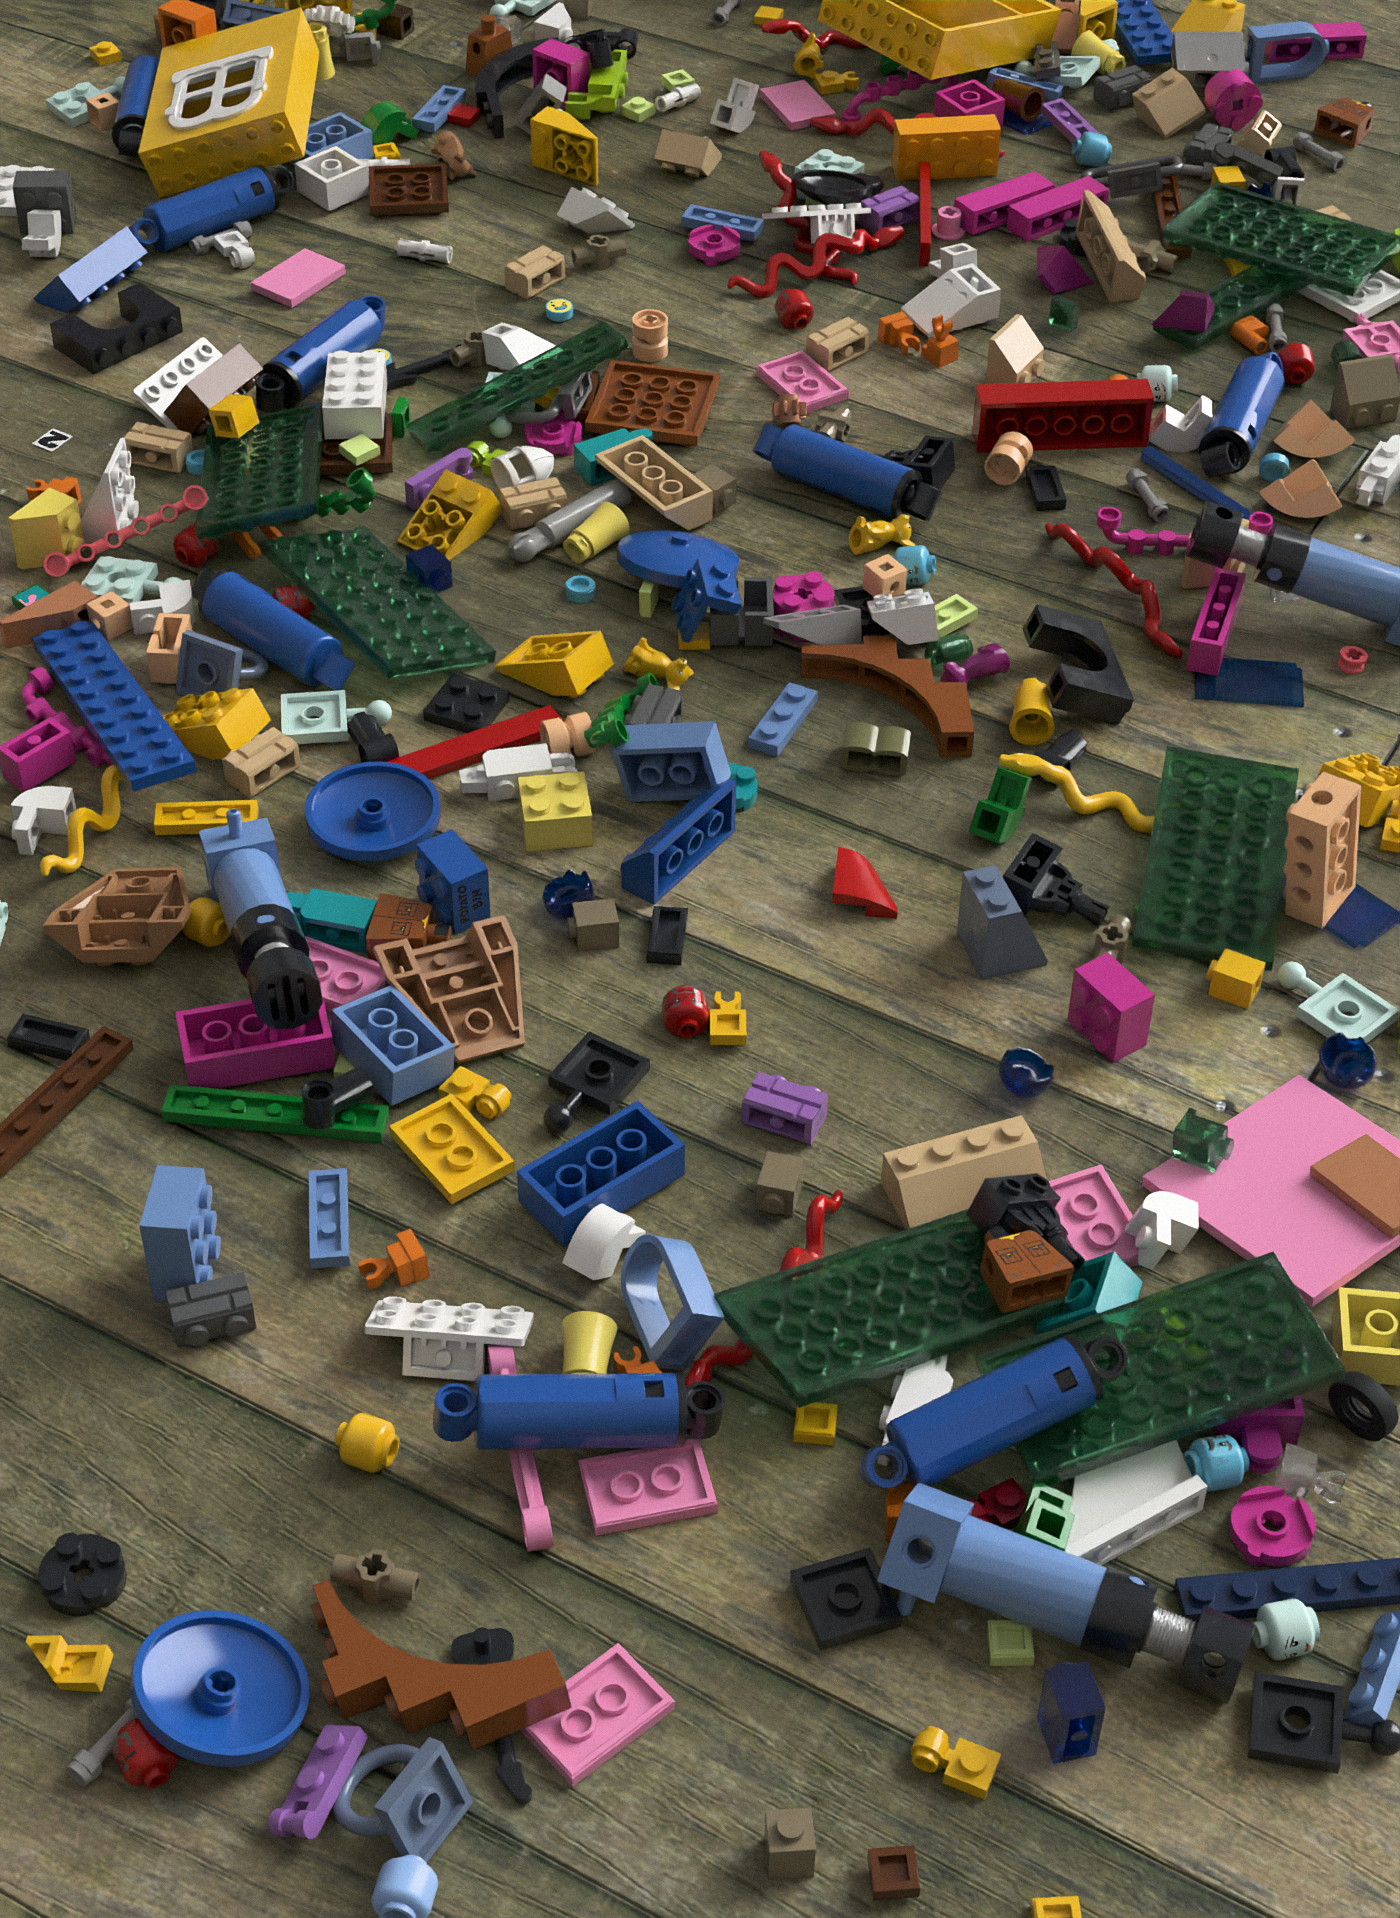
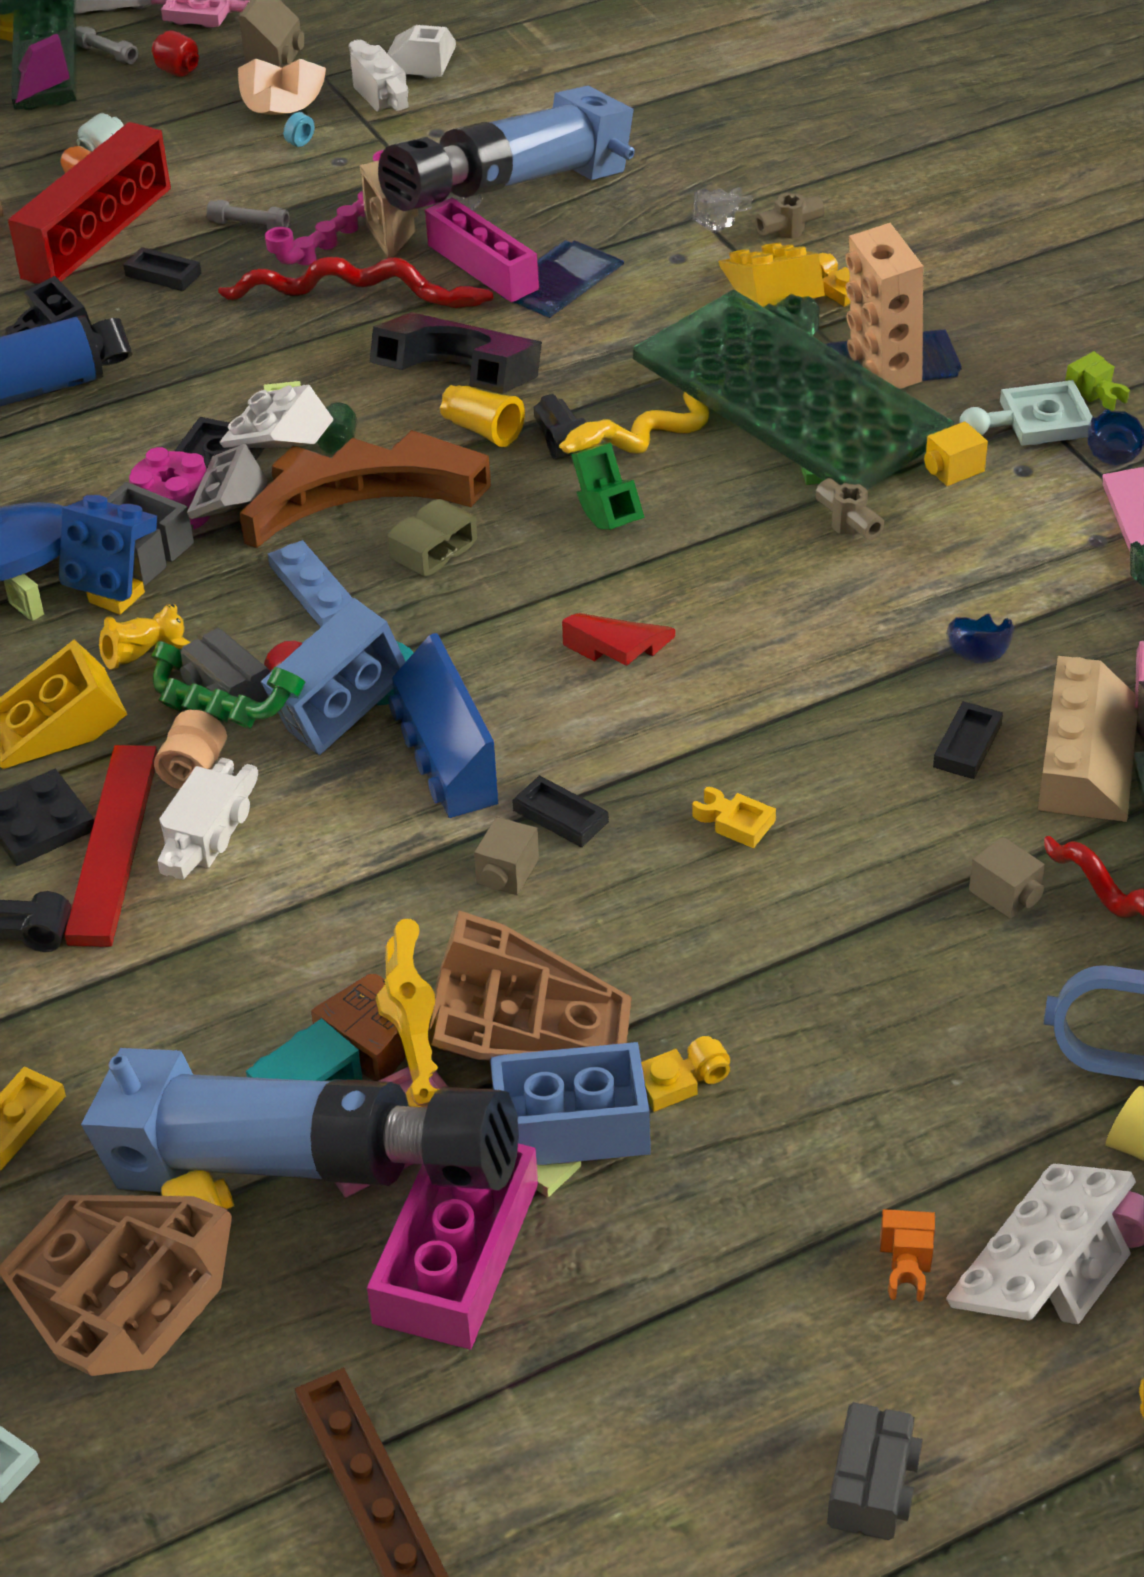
camera: 55 degrees left, 0 degrees up
black tile [7,1014,90,1061] -> none
medium blue brick [139,1165,221,1302] -> none
green plate [161,1084,389,1143] -> none
black piece [302,1066,374,1129] -> none
blue dish [305,762,441,861] -> none
medium blue plate [309,1168,350,1269] -> none
yellow plate [389,1094,515,1204] -> none
blue brick [415,829,491,935] -> none
blue brick [517,1101,685,1247] -> none
light yellow brick [518,772,593,852] -> none
clear blue hair [542,869,595,920] -> none
black plate [543,1032,650,1133] -> none
white brick [562,1204,646,1280] -> none
red head [661,985,710,1038] -> none
medium lavender brick [742,1072,828,1145] -> none
yellow animal [849,514,916,555] -> none
light nougat piece [863,554,907,597] -> none
medium azure head [891,545,936,586] -> none
magenta animal [940,643,1010,686] -> none
sand blue slope [957,865,1048,979] -> none
light nougat wheel [984,431,1033,486] -> none
black brick [1003,833,1110,926] -> none
dark pink brick [1067,952,1155,1063] -> none
blue axle [1140,446,1252,520] -> none
white brick [1149,395,1213,452] -> none
blue piece [1199,352,1284,477] -> none
orange piece [1229,316,1269,355] -> none
light nougat brick [1259,459,1342,518] -> none
clear green brick [1331,340,1363,370] -> none
coral bush [1337,646,1368,674] -> none
none -> yellow animal [375,918,439,1107]
none -> black tile [933,701,1003,779]

